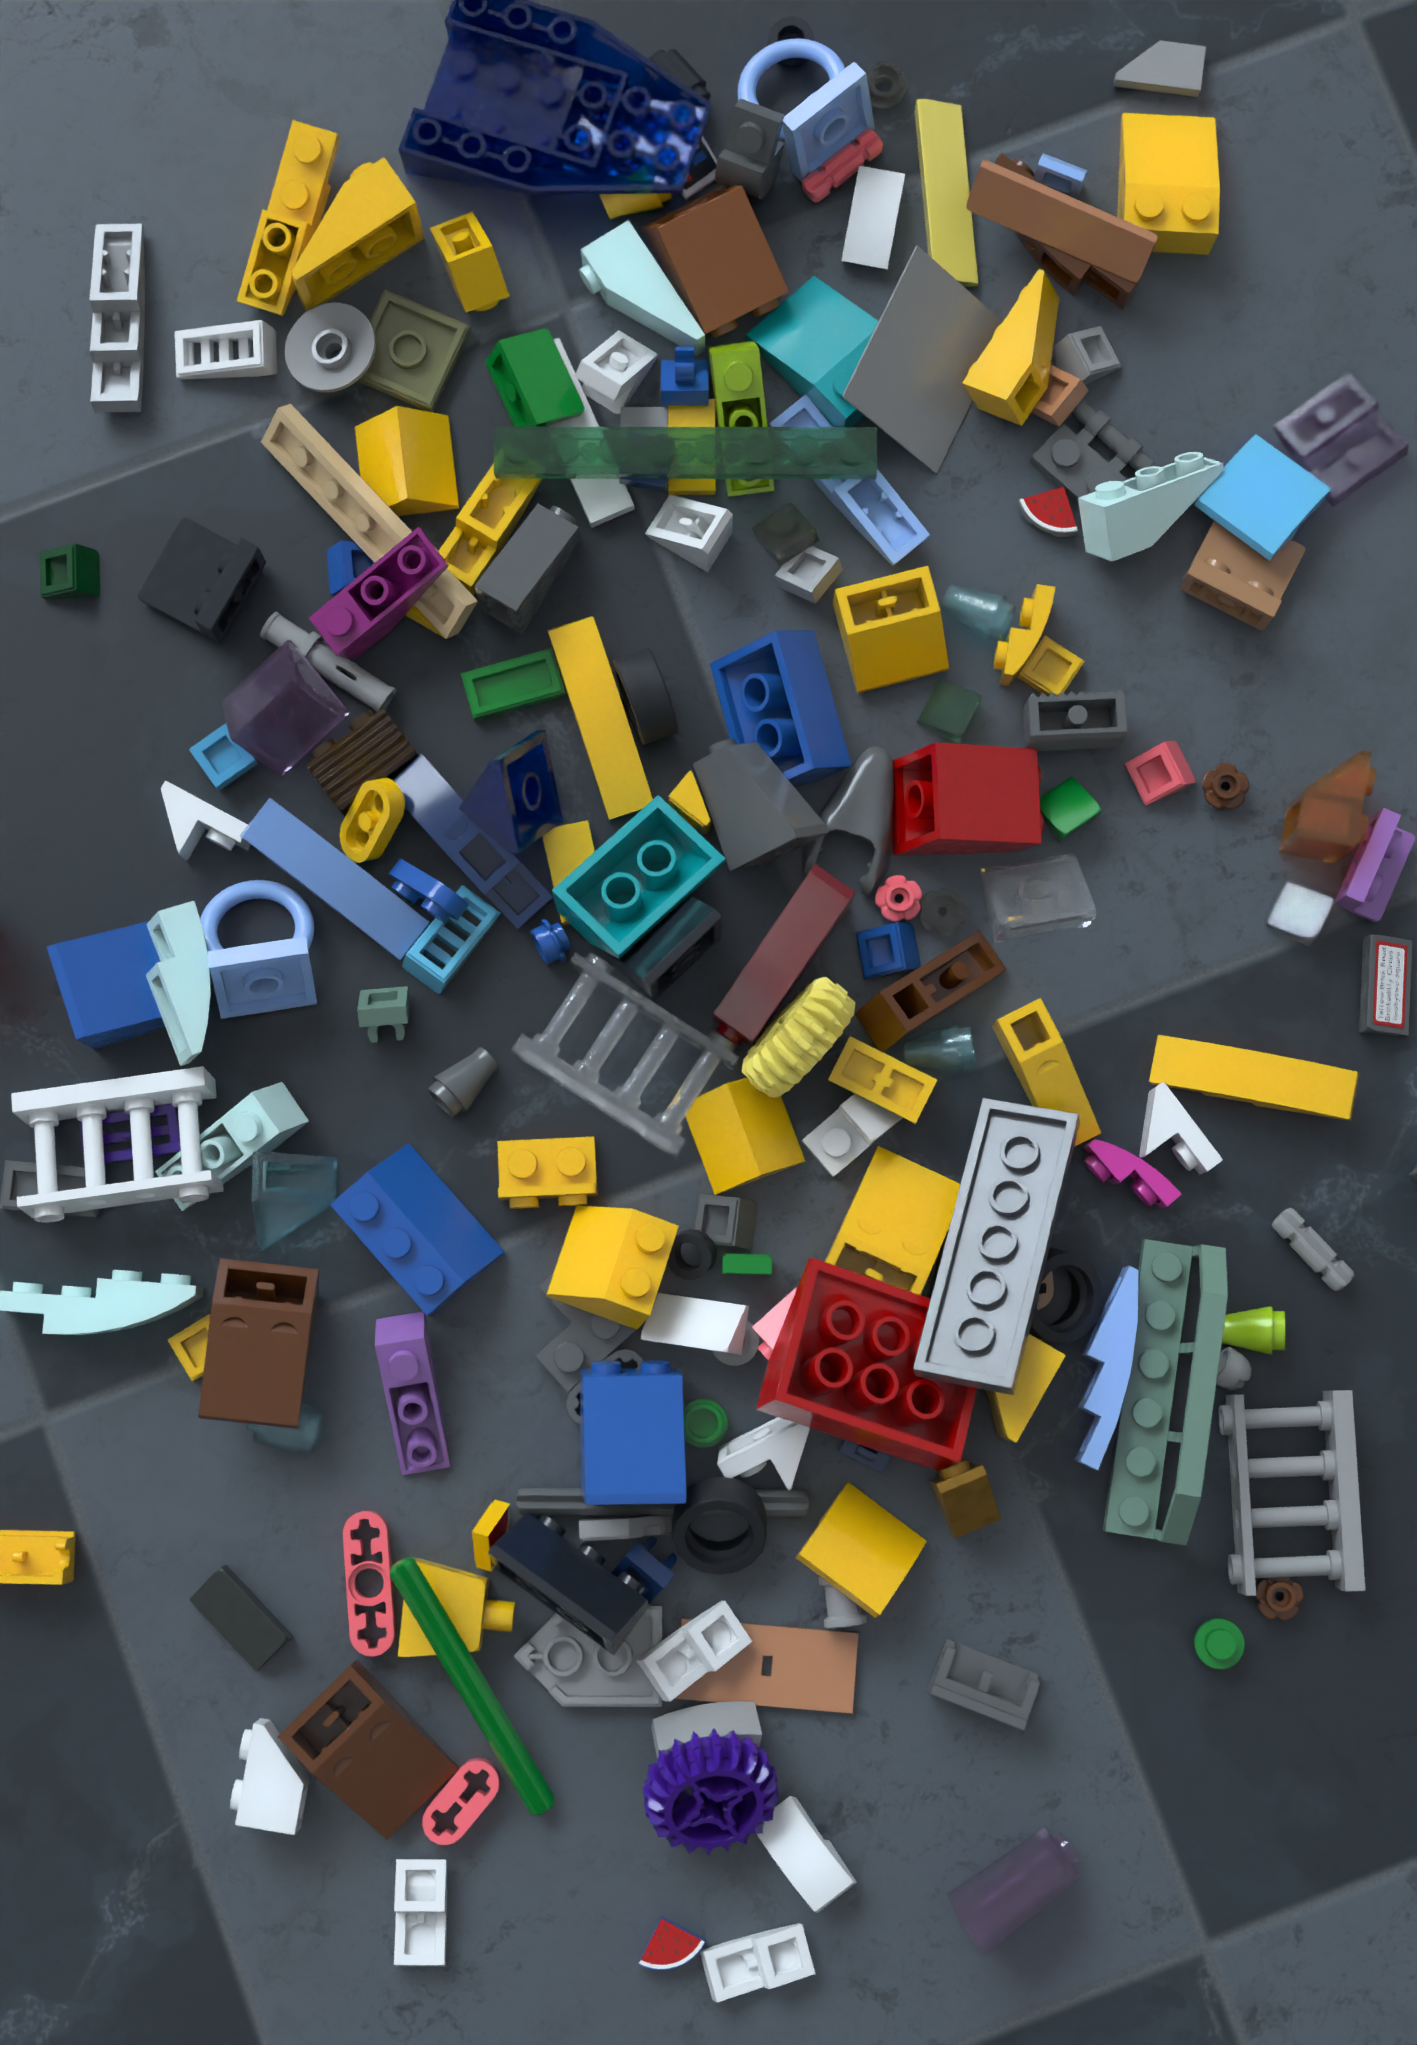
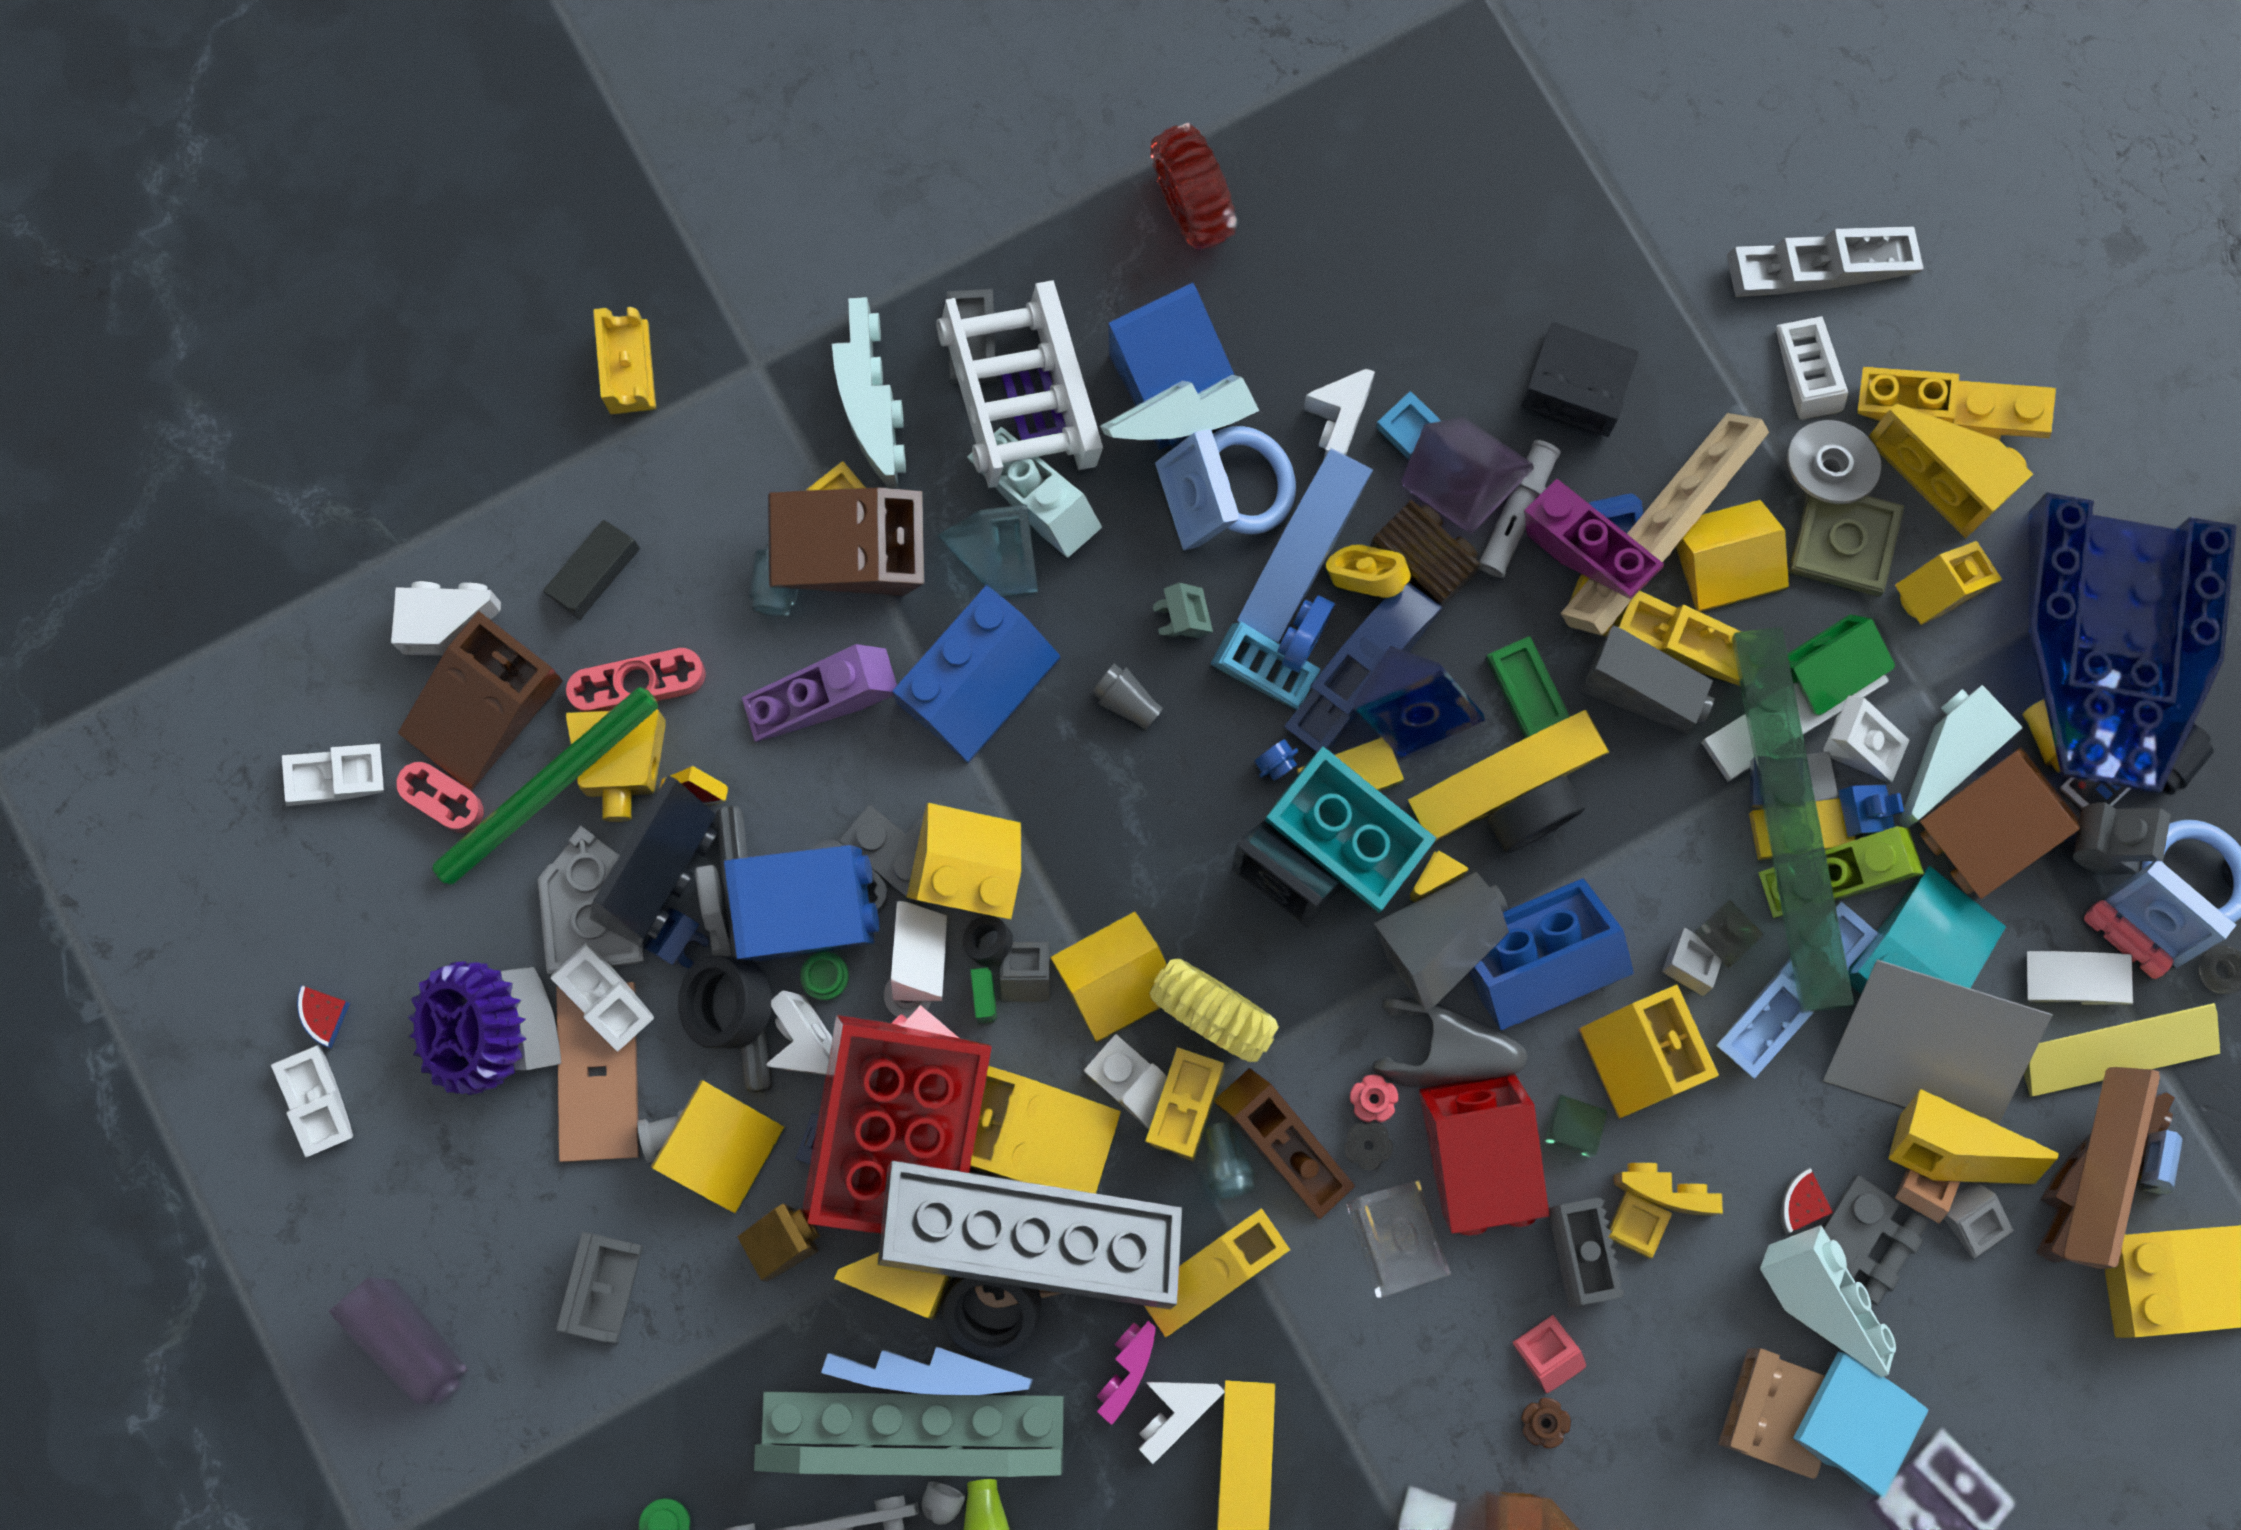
camera: 85 degrees right, 5 degrees down
dark green slope [40,543,100,599] -> none
yellow bracket [497,1137,598,1209] -> none
clear fence [512,952,739,1159] -> none
white slope [645,495,733,572] -> none
dark red slope [713,864,856,1047] -> none
white slope [757,1796,857,1913] -> none
blue slope [856,922,921,980] -> none
clear light blue cone [941,584,1016,640] -> none
green slope [1039,776,1103,842] -> none

